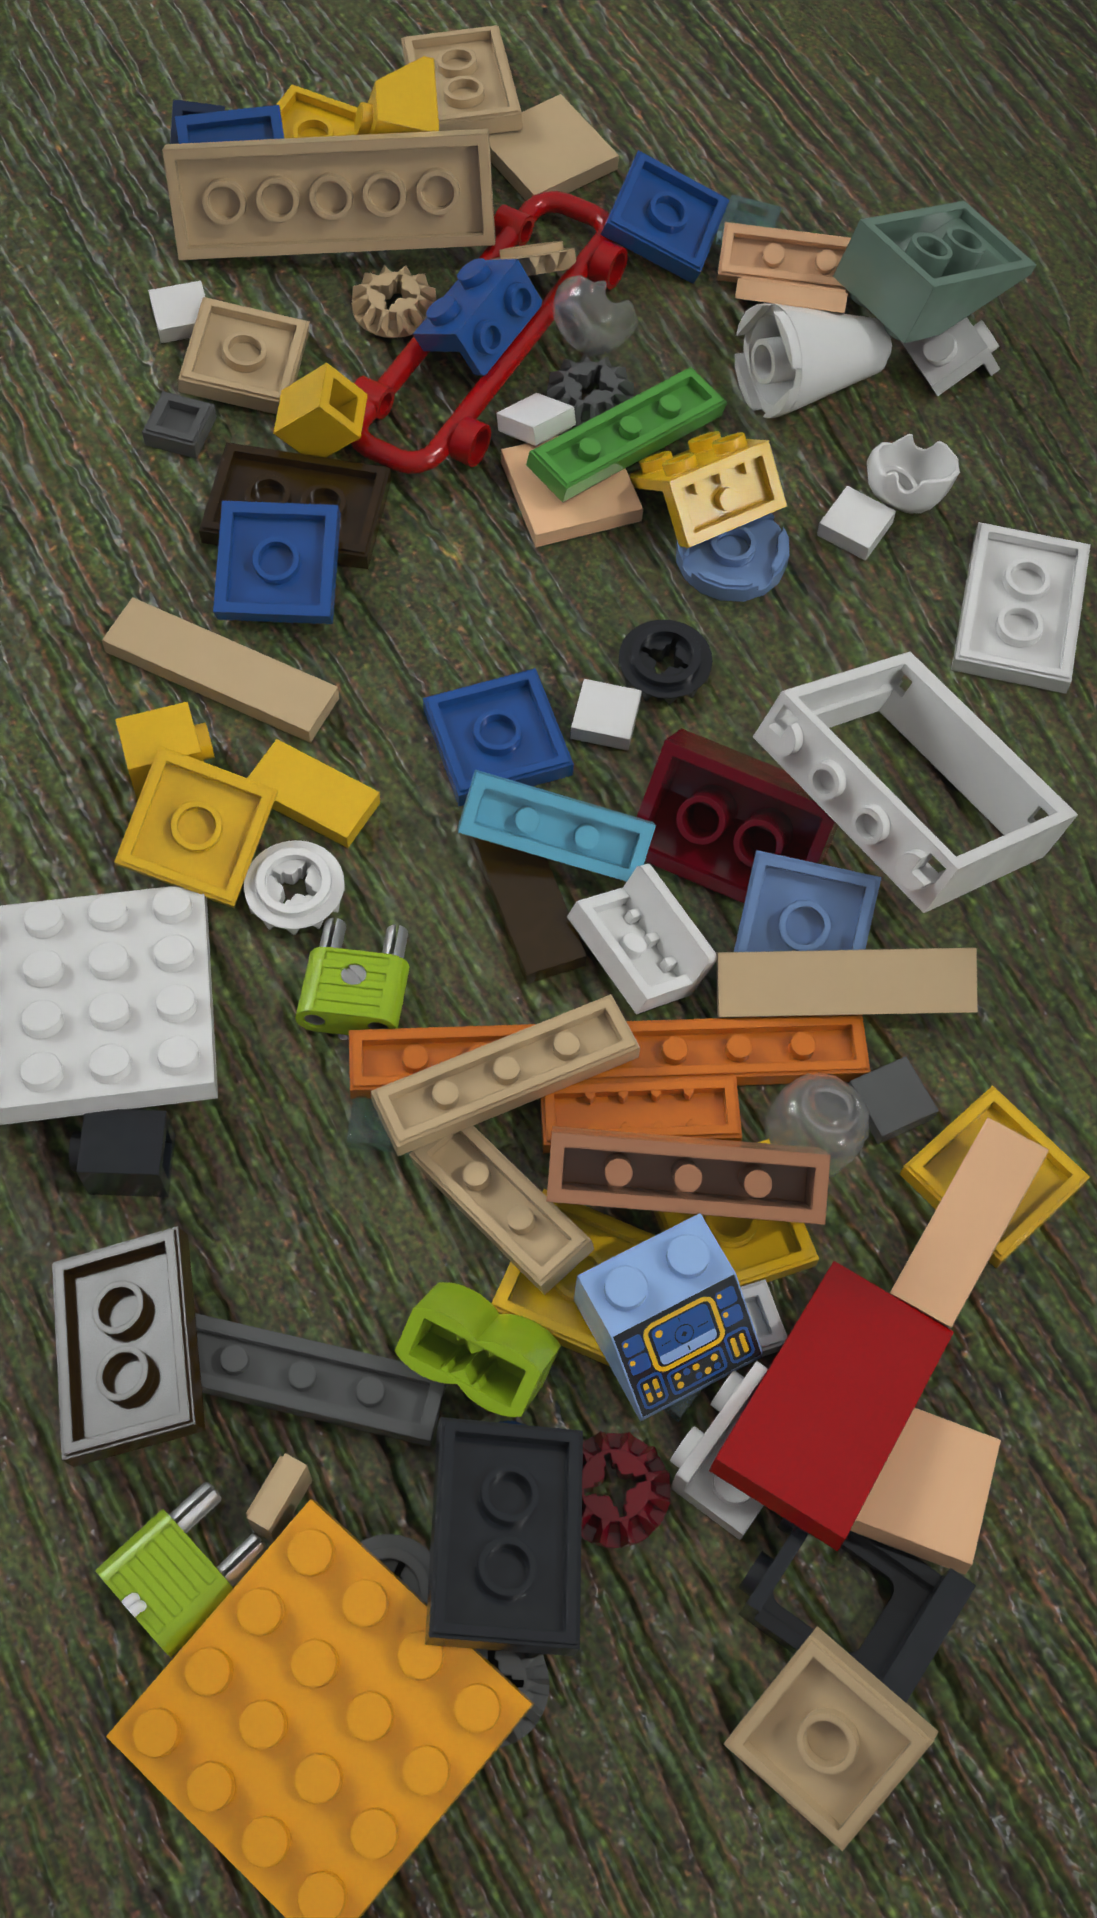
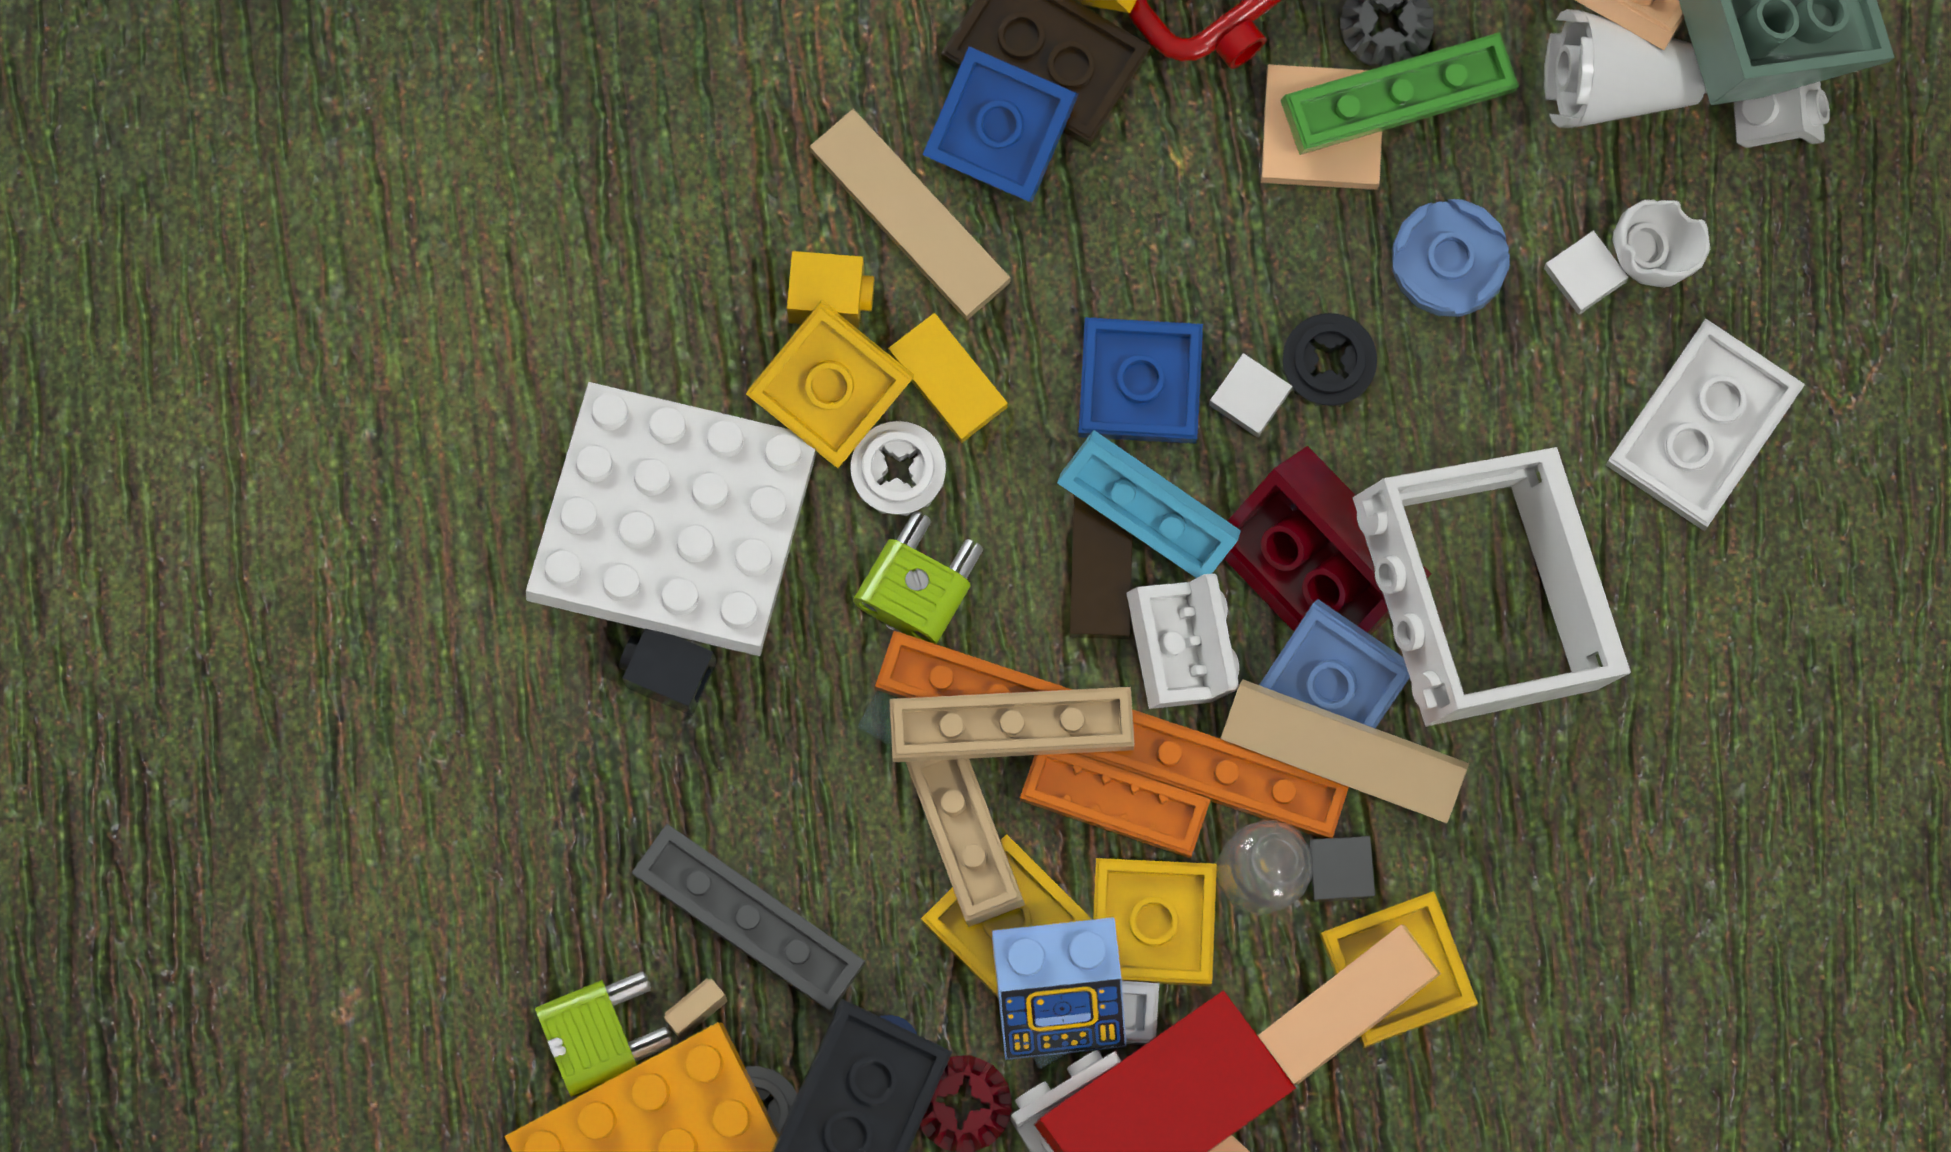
camera: 25 degrees right, 15 degrees up
tile [52,1226,206,1467] -> none
lime brick [395,1282,561,1417] -> none
white tile [496,393,576,446] -> none
nougat brick [546,1126,831,1225] -> none
yellow bracket [628,431,787,548] -> none

